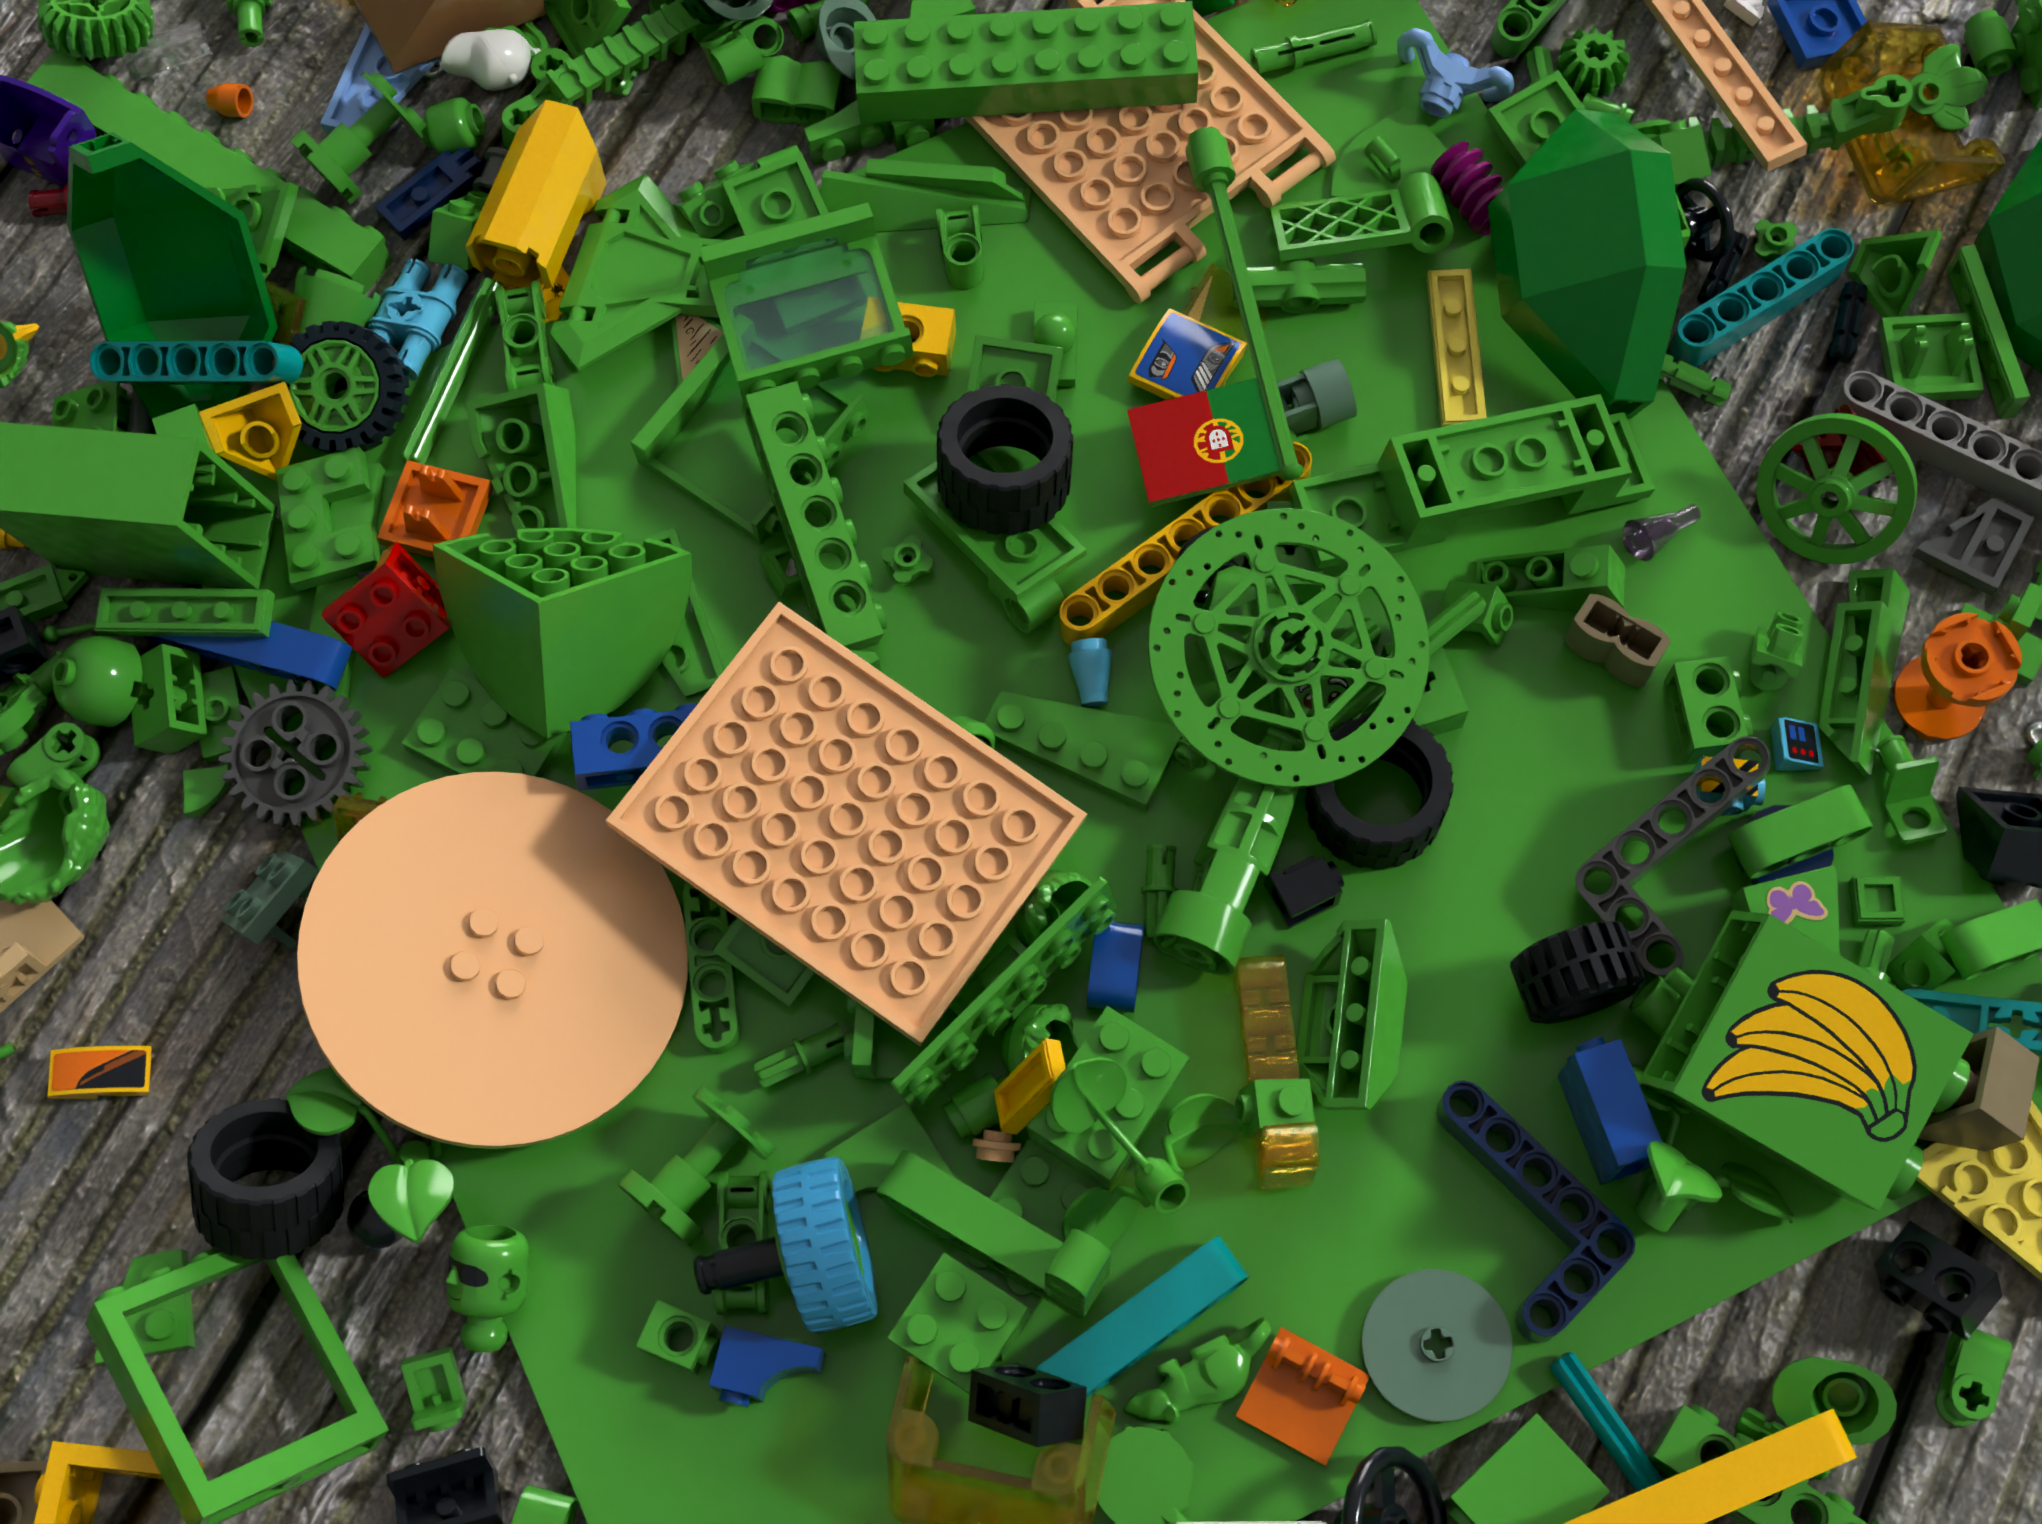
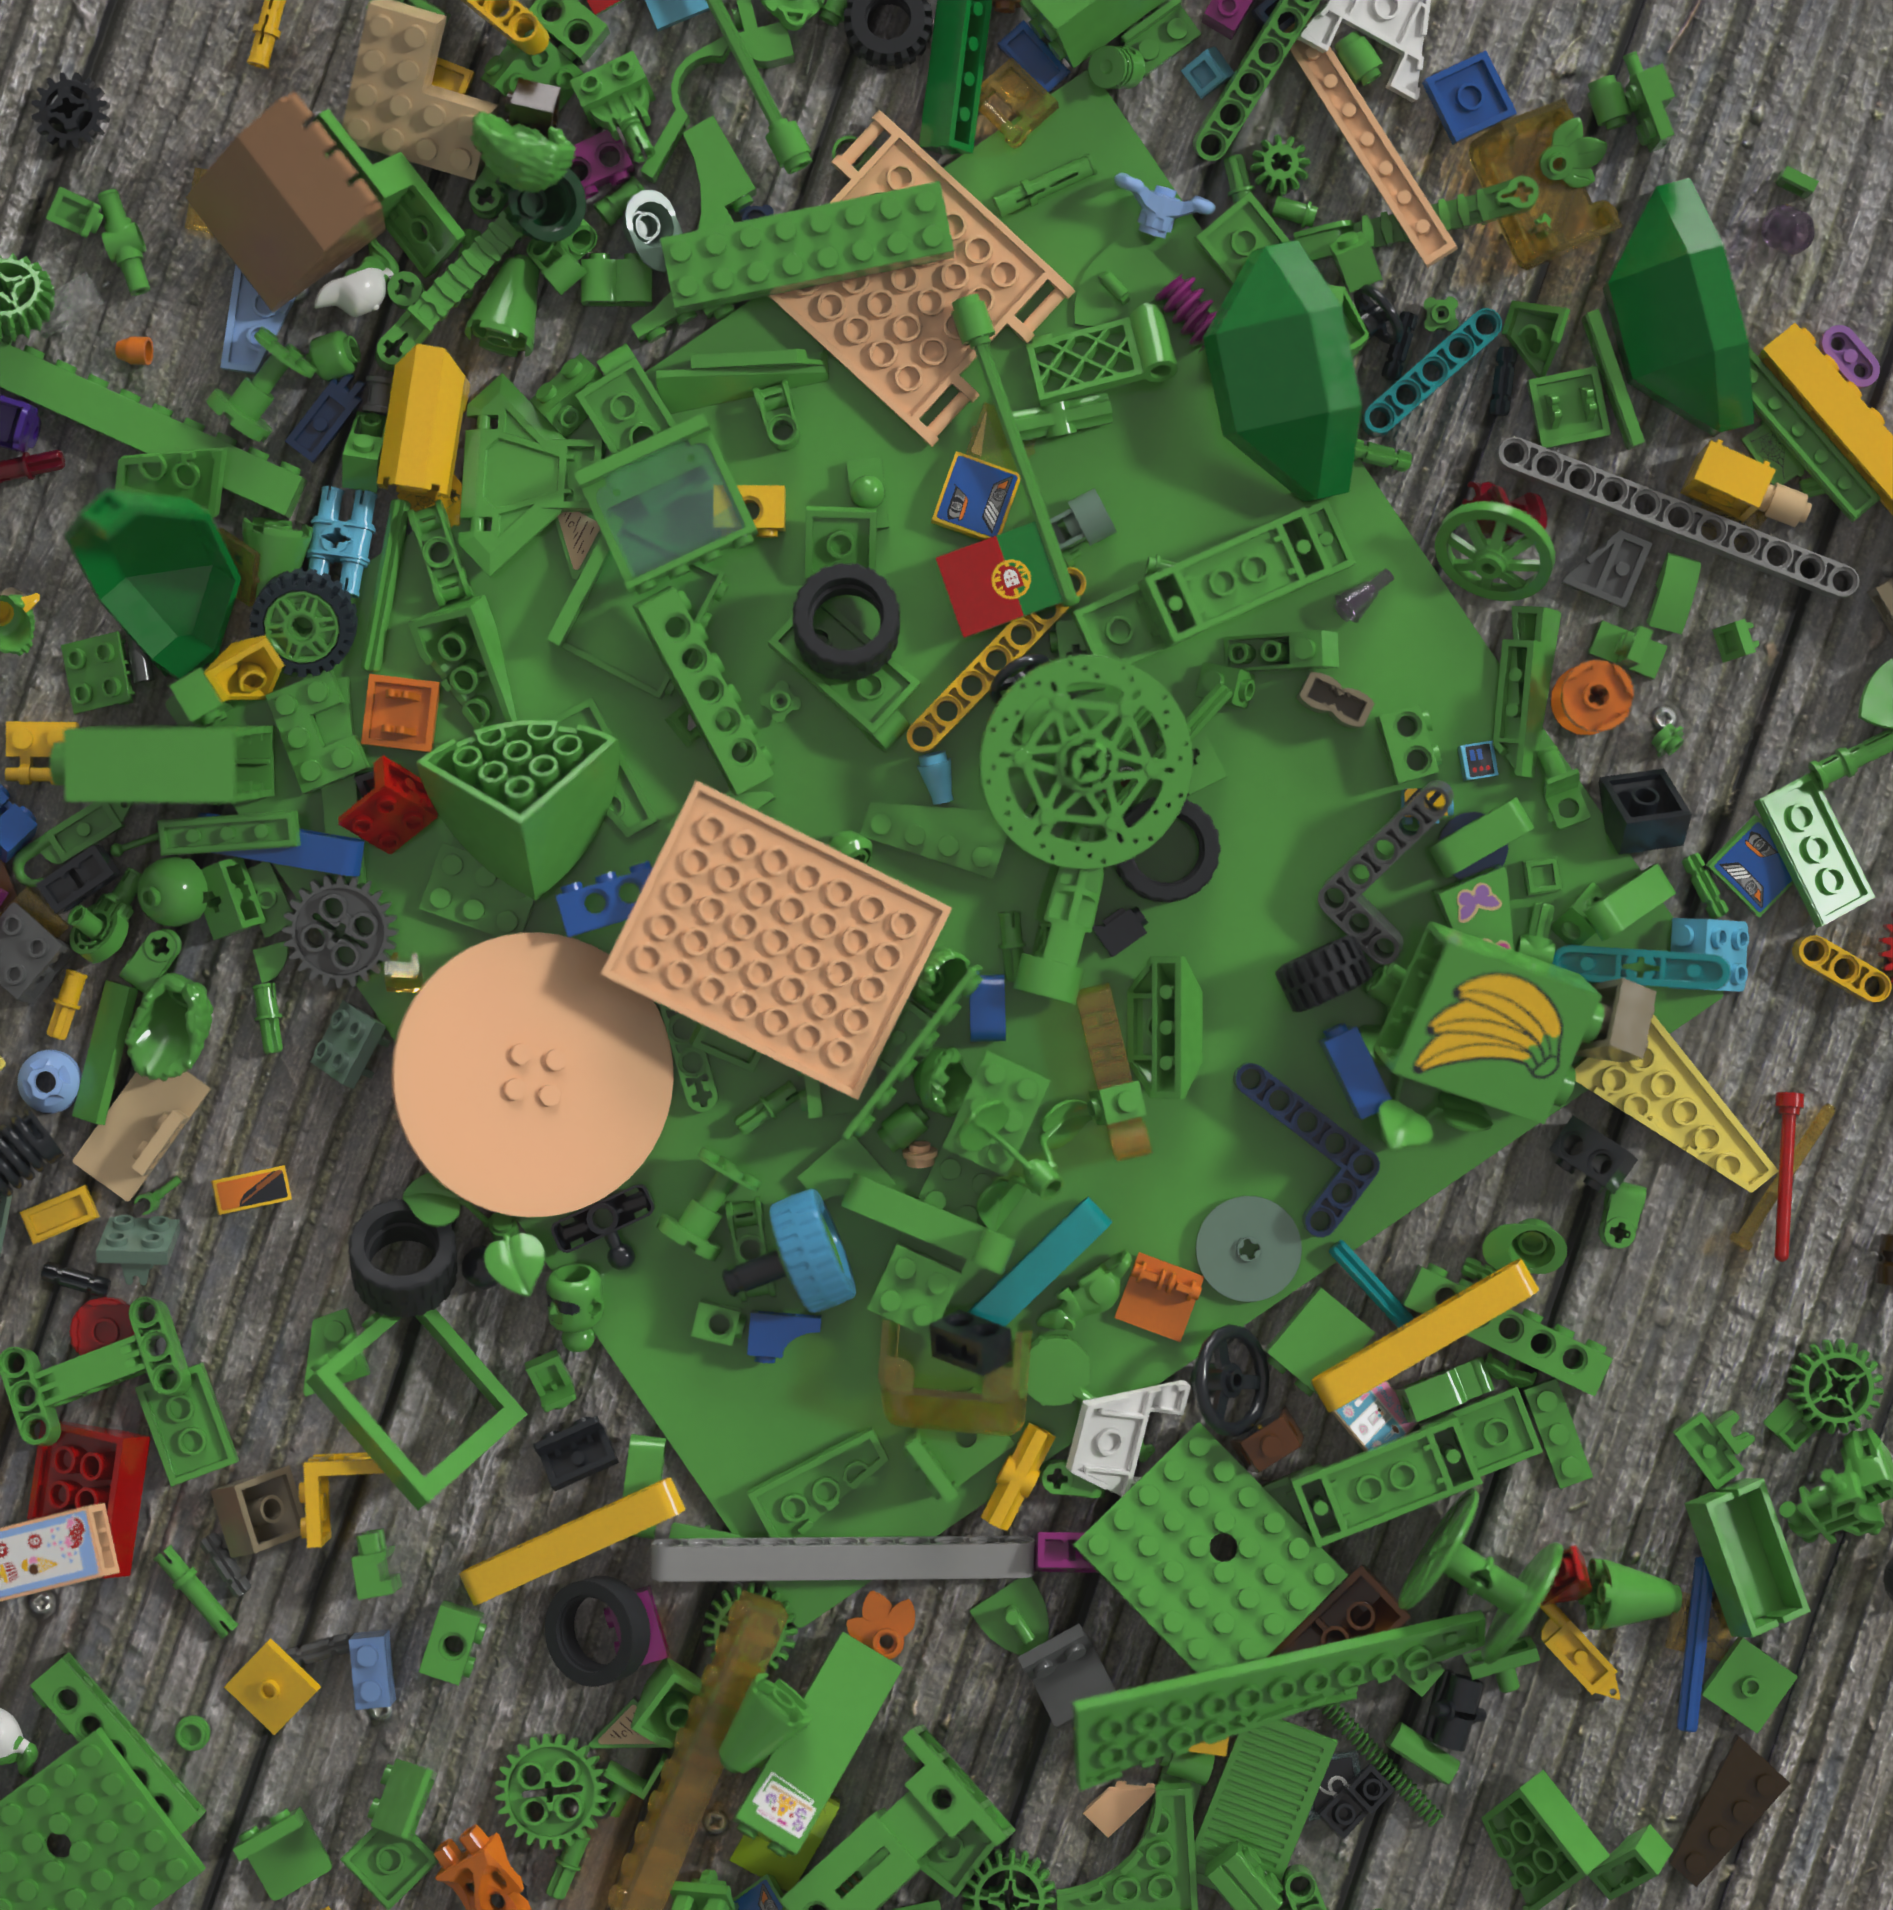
camera: 15 degrees left, 20 degrees up
teal beam [89,341,303,385] -> none
yellow tile [994,1038,1066,1135] -> none
light yellow tile [1426,268,1487,427] -> none
bright green hips [1748,610,1803,691] -> none
none -> bright green axle [252,983,283,1054]
none -> bright green cone [464,254,540,357]
none -> black piece [551,1184,655,1270]

